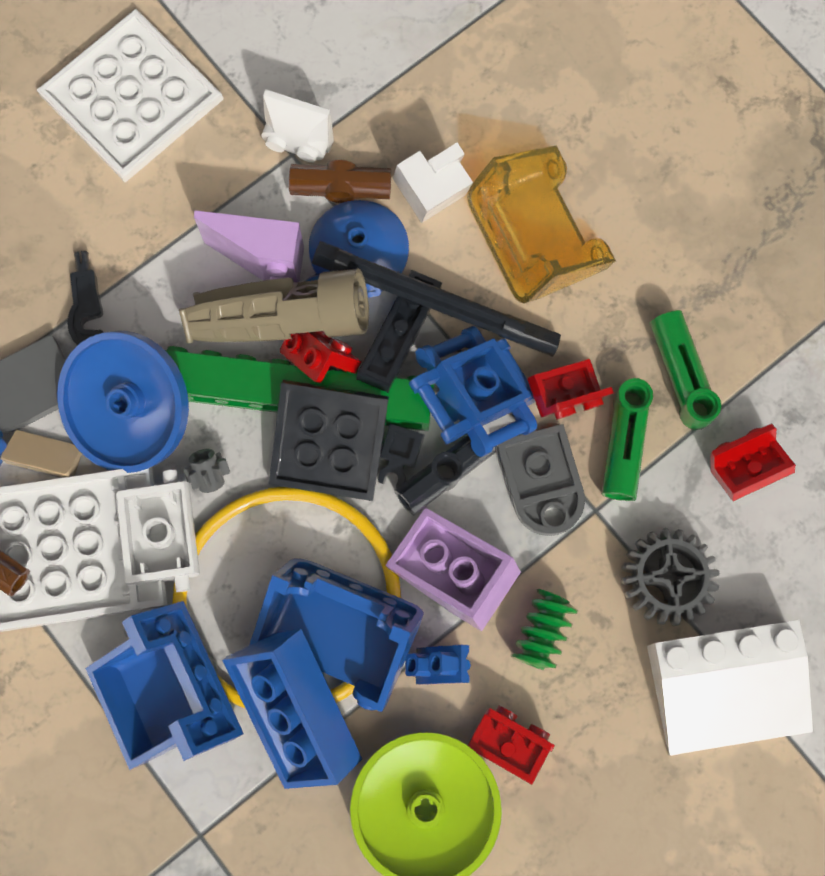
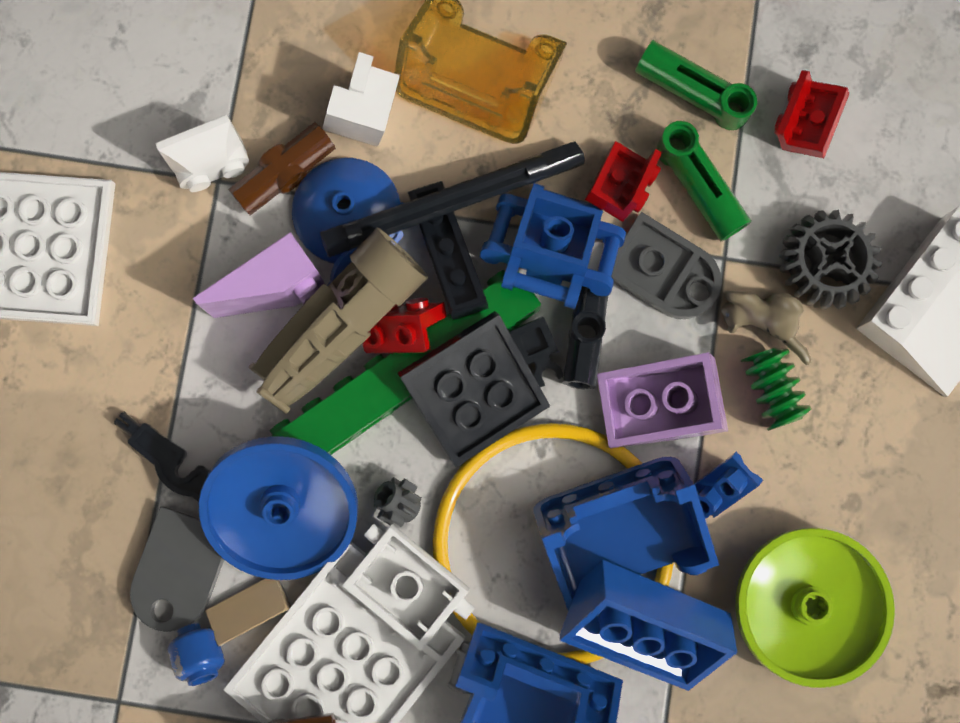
camera: 45 degrees left, 5 degrees up
red bracket [467,705,555,785] -> none
none -> dark tan animal [721,291,811,365]

